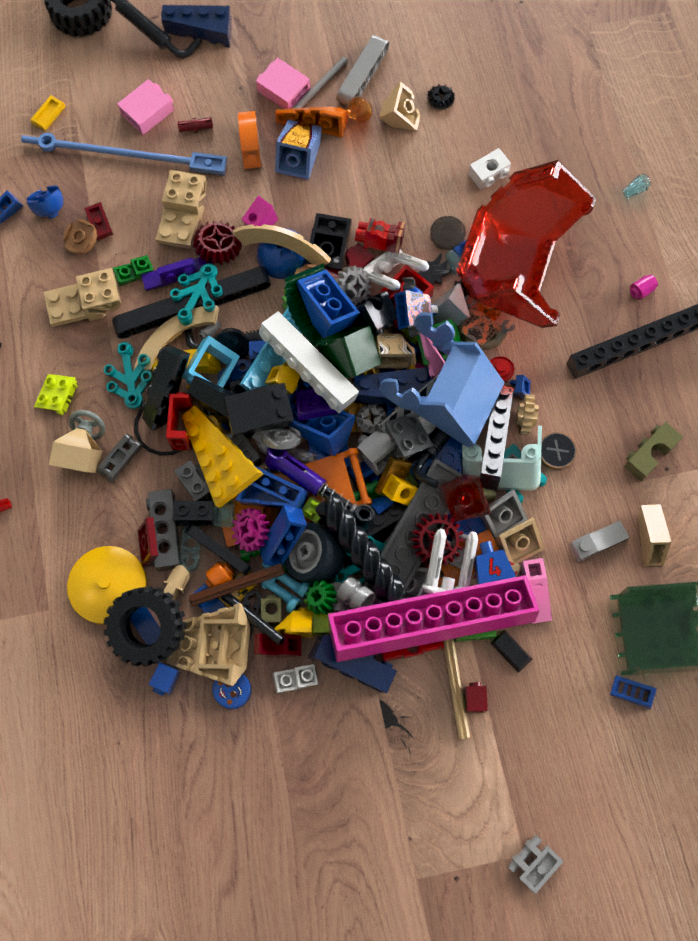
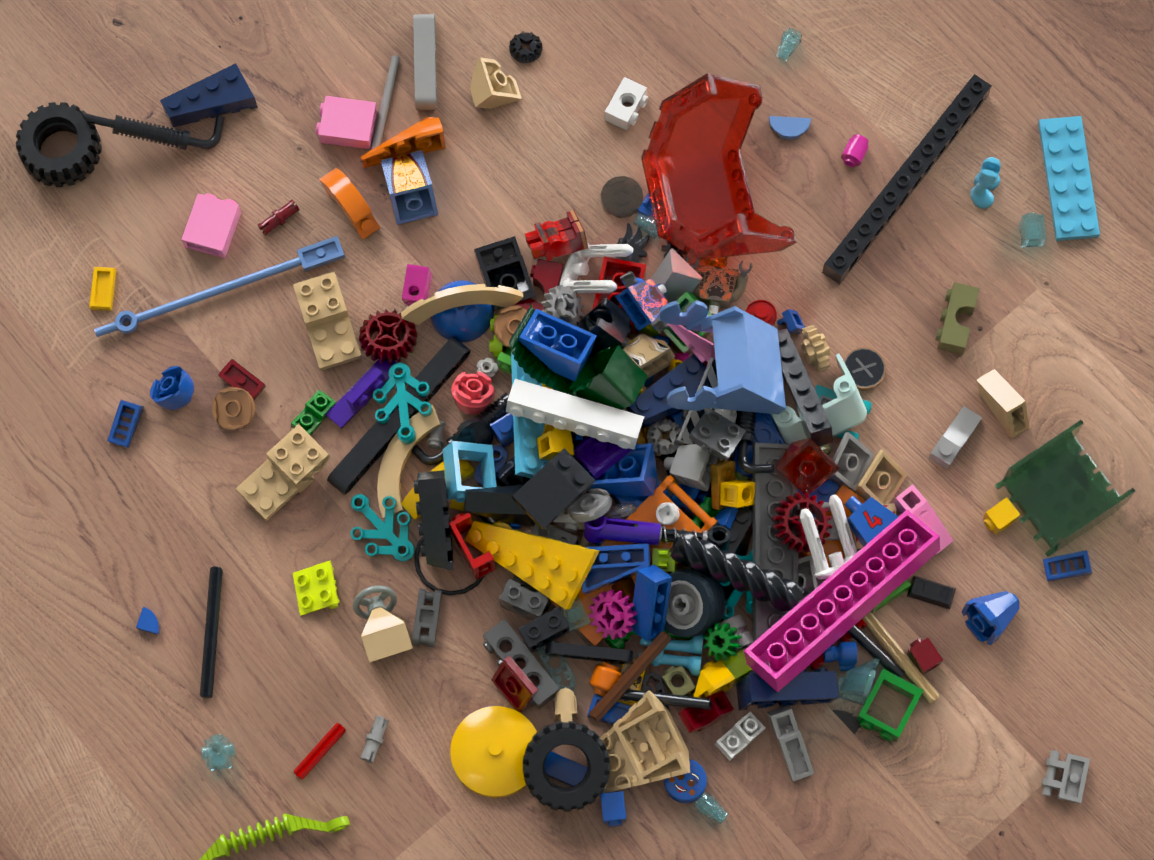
camera: 30 degrees left, 0 degrees up
light grey wheel [337,577,376,609] -> none
clear orange head [347,97,373,123] -> none
none -> light grey pin [360,716,389,763]
none -> coral cone [451,371,495,415]
none -> white plate [477,358,498,378]
none -> white tile [656,502,680,525]
none -> clear light blue cone [694,792,728,824]
none -> light grey slope [767,705,814,782]
none -> medium blue tile [769,116,811,140]
none -> blue piece [823,642,857,671]
none -> clear light blue slope [837,658,879,706]
none -> black piece [847,625,904,677]
none -> green window [856,669,924,742]
none -> blue cone [962,591,1020,645]
none -> yellow brick [983,497,1020,535]

